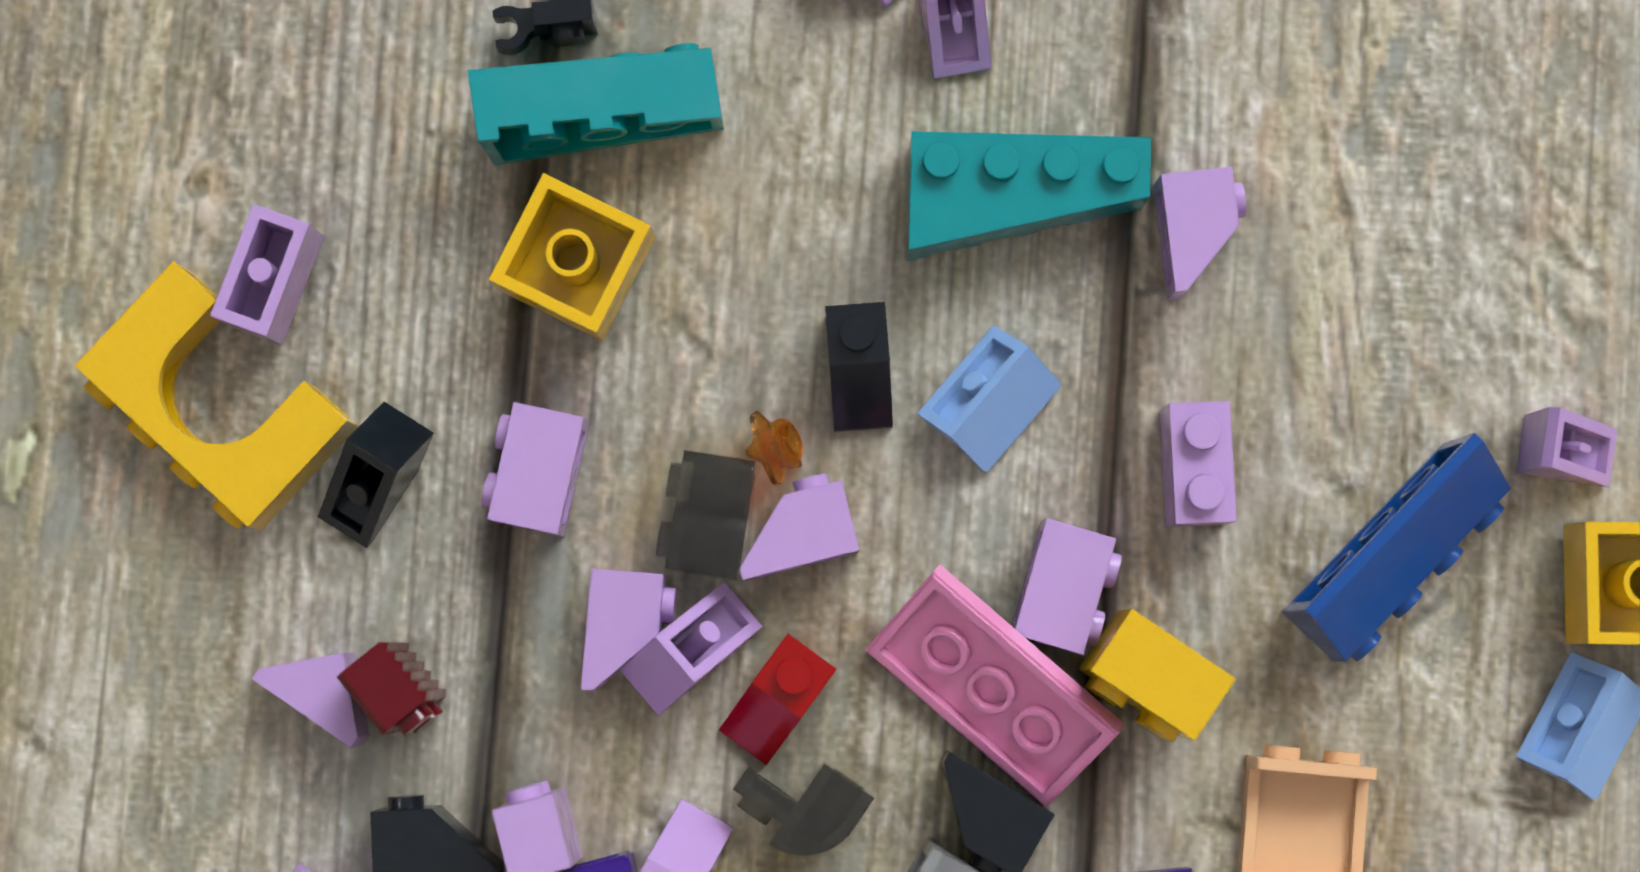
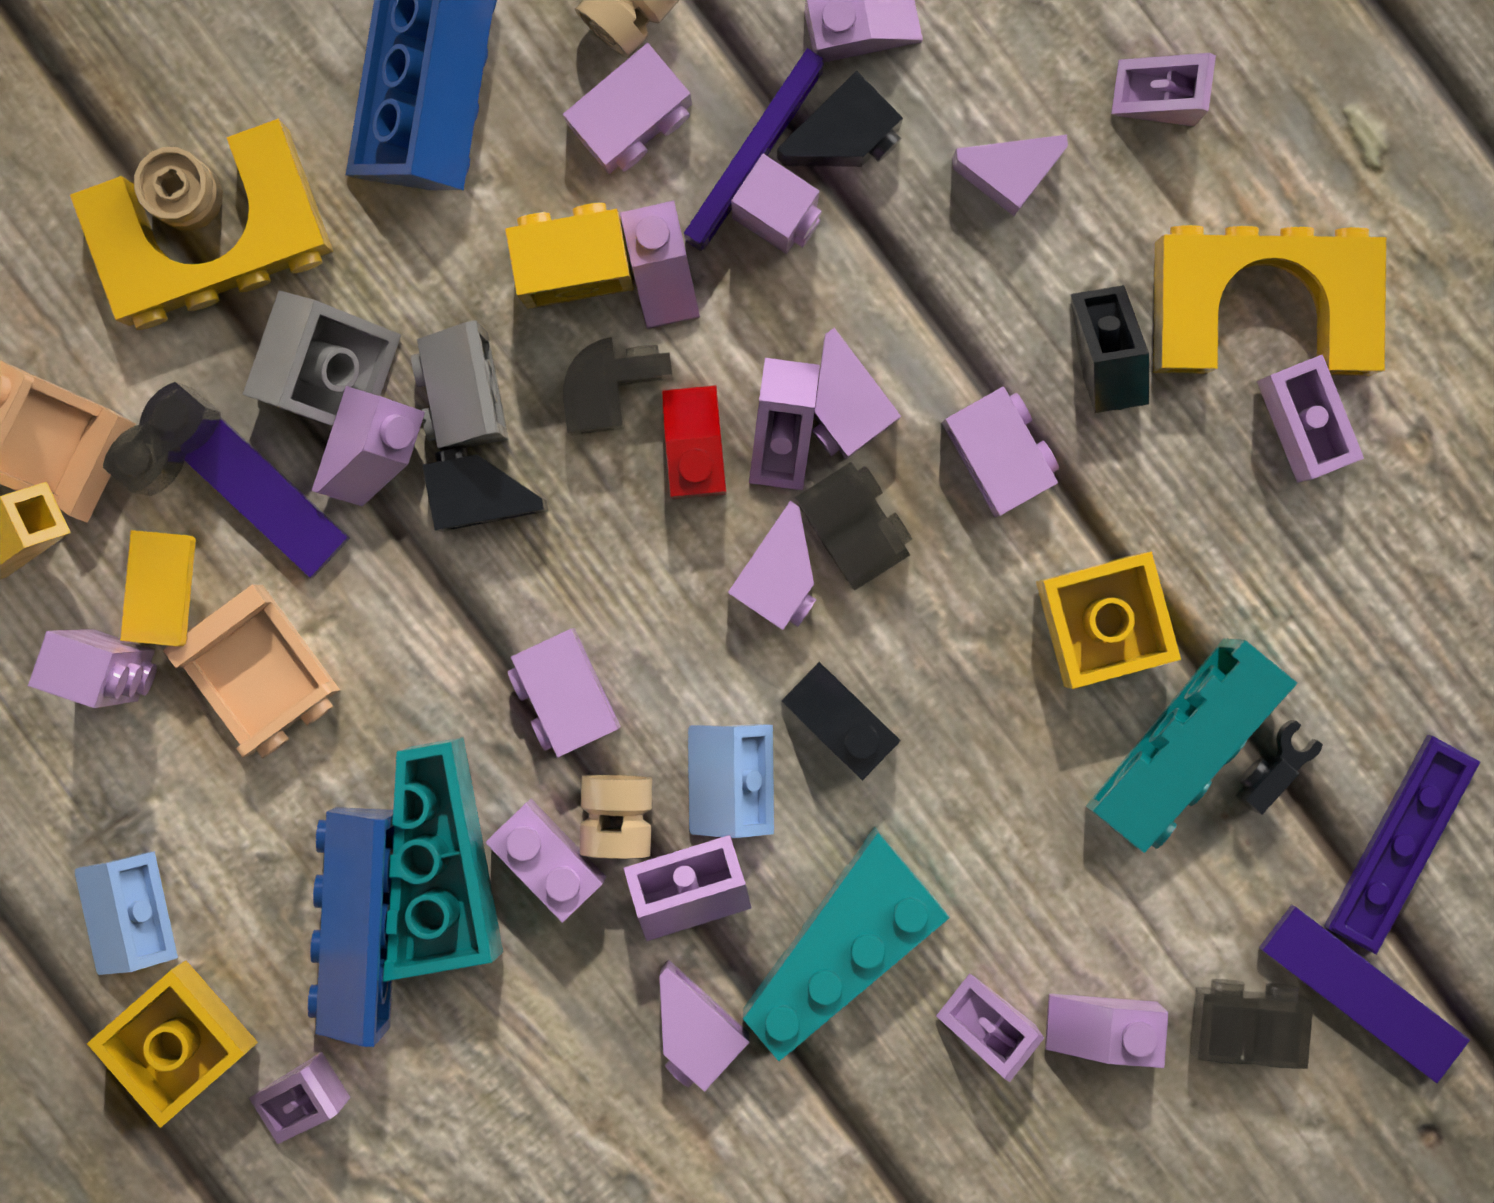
camera: 135 degrees right, 5 degrees up
dark red brick [337,642,446,736] -> none
clear orange plate [745,411,803,485] -> none
bright pink tile [865,564,1125,808] -> none
yellow brick [1078,609,1236,743] -> none
none -> teal wedge [383,737,504,982]
none -> tan wheel [580,775,652,859]
none -> lavender brick [623,835,752,941]
none -> lavender slope [1111,53,1216,127]

